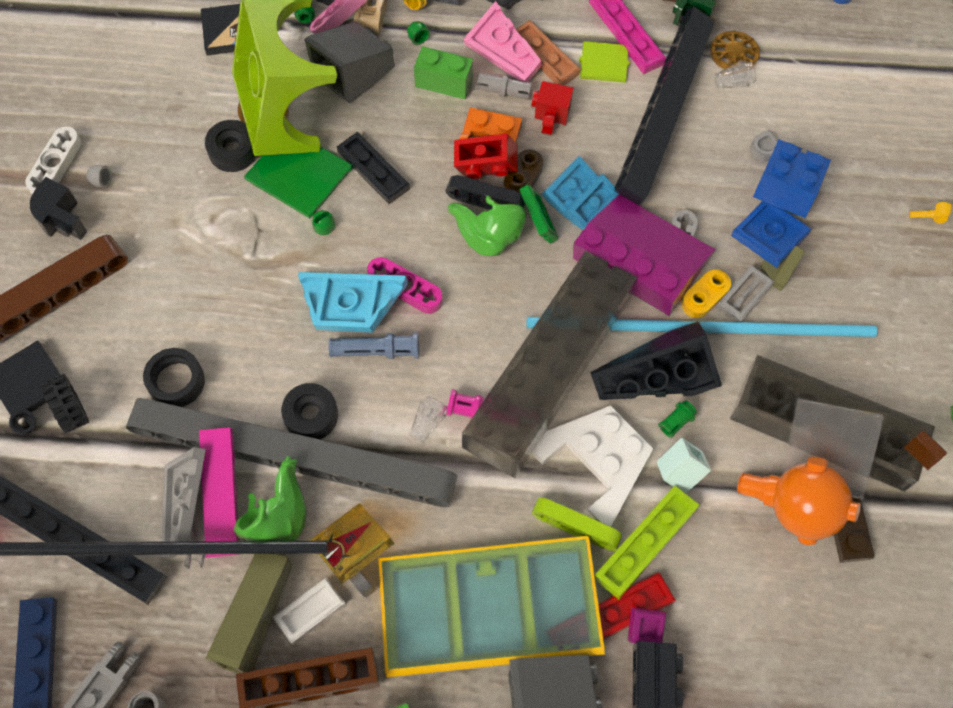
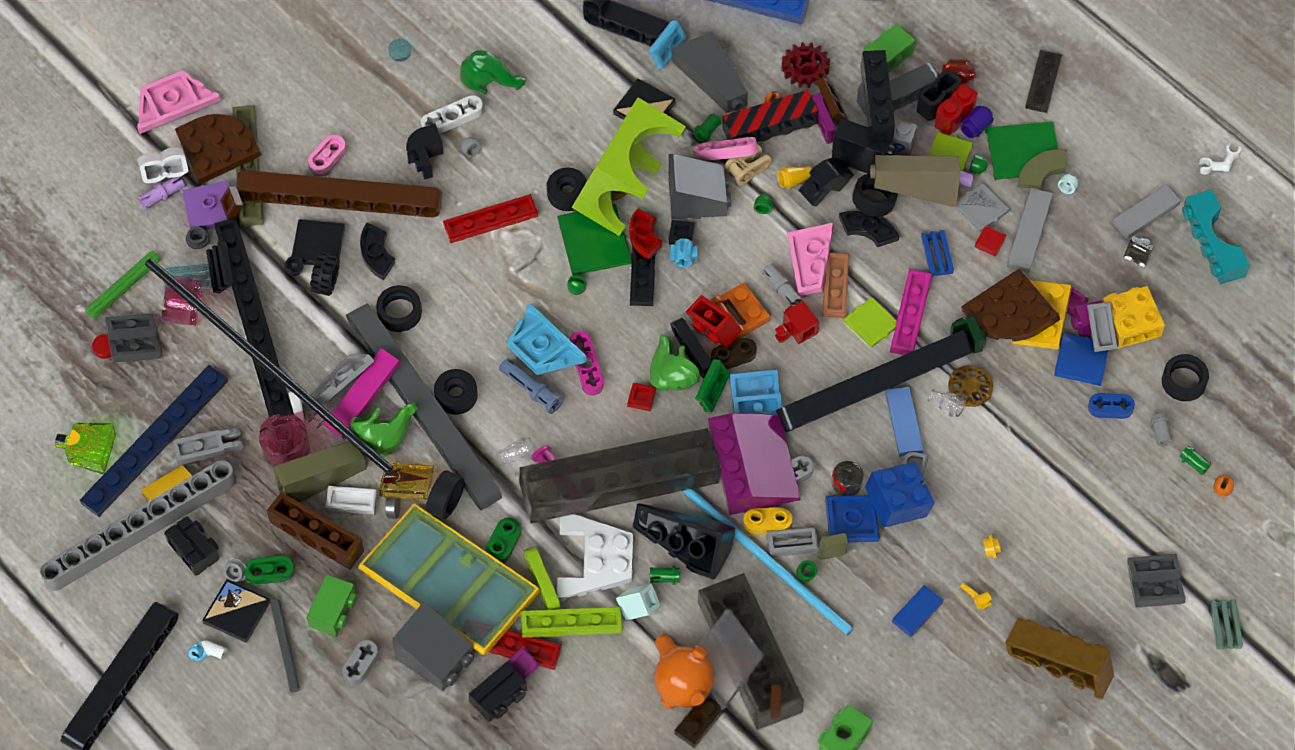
camera: 45 degrees right, 5 degrees down
bright green brick [414,46,473,99] -> none
none -> clear pink brick [259,414,310,467]
none -> white tile [289,392,305,424]
none -> black tile [360,222,395,280]
none -> black tyre [426,470,465,519]
none -> red tile [443,194,538,244]
none -> green piece [460,50,526,95]
none -> green plate [486,518,521,563]
none -> red tile [627,383,656,412]
none -> red tile [629,208,662,260]
none -> black tile [669,220,695,245]
none -> medium azure gear [670,239,698,268]
none -> green hinge [796,560,817,582]
none -> clear smoke head [831,460,864,496]
none -> medium blue tile [885,387,923,457]
none -> blue tile [892,585,943,637]
none -> yellow plate [983,534,1001,559]

